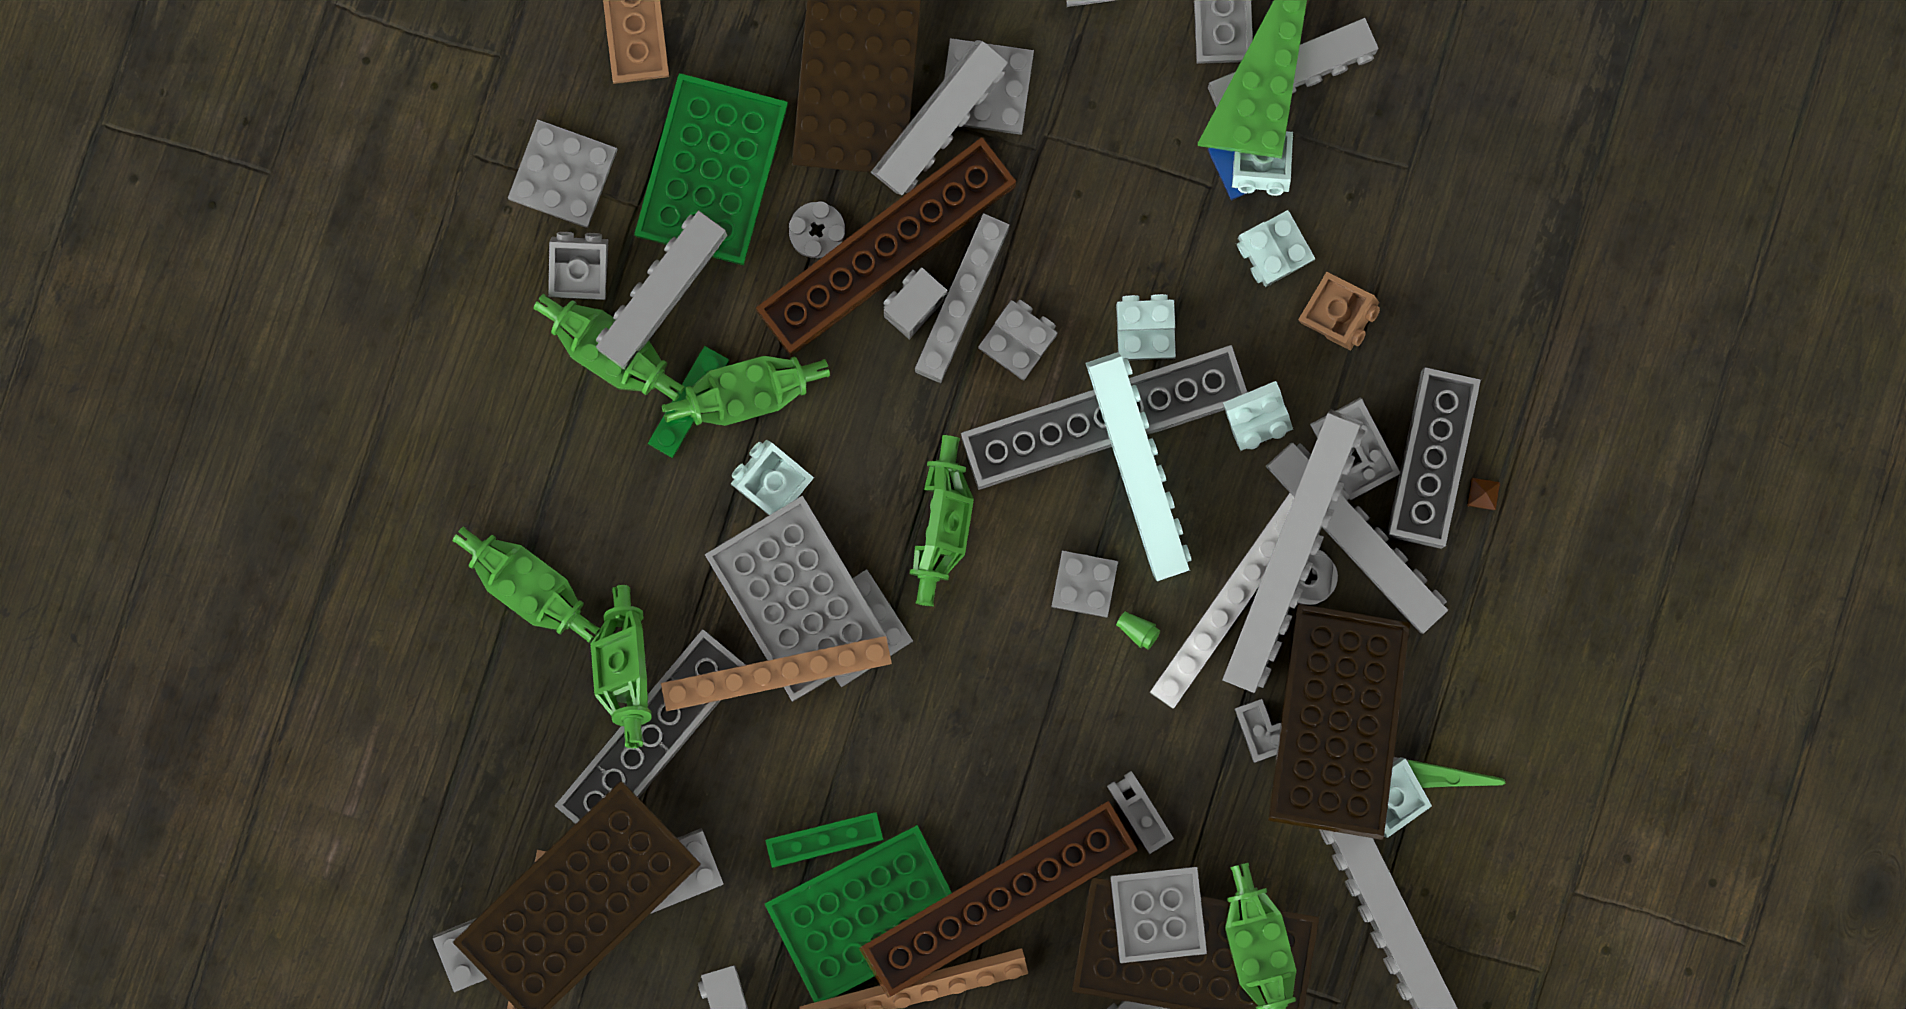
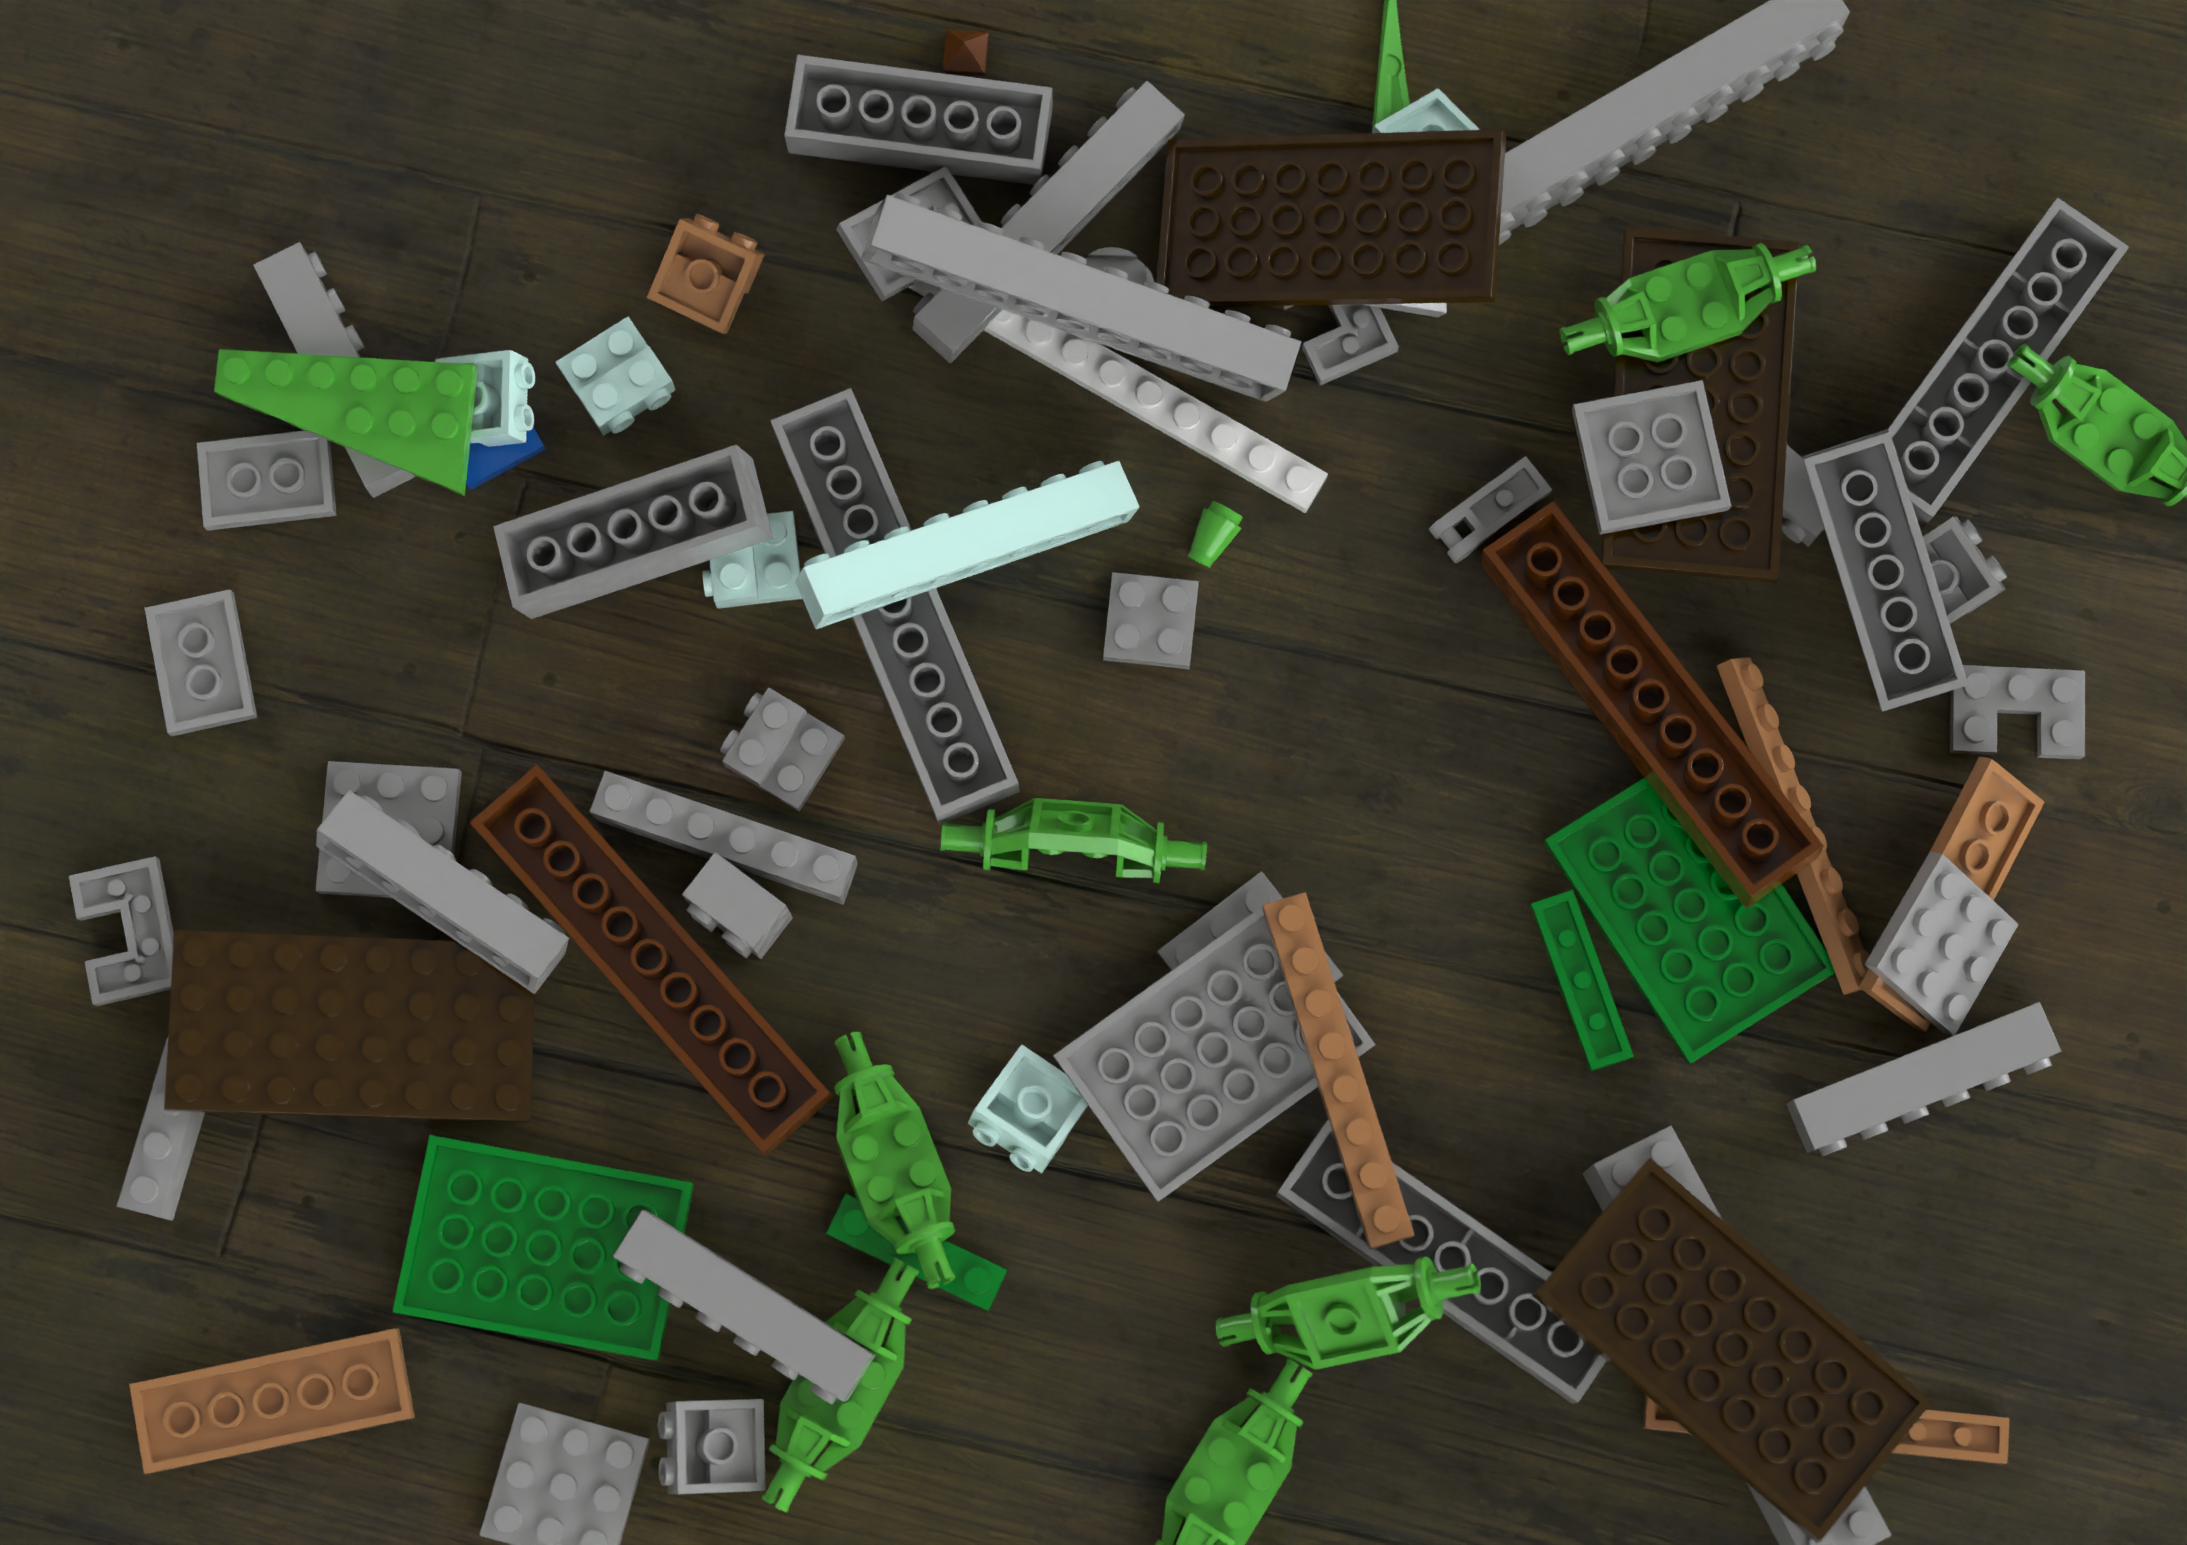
camera: 90 degrees left, 5 degrees down
light grey plate [789,202,845,259] -> none
light aqua plate [1223,381,1293,451] -> none
none -> light grey brick [493,444,773,619]

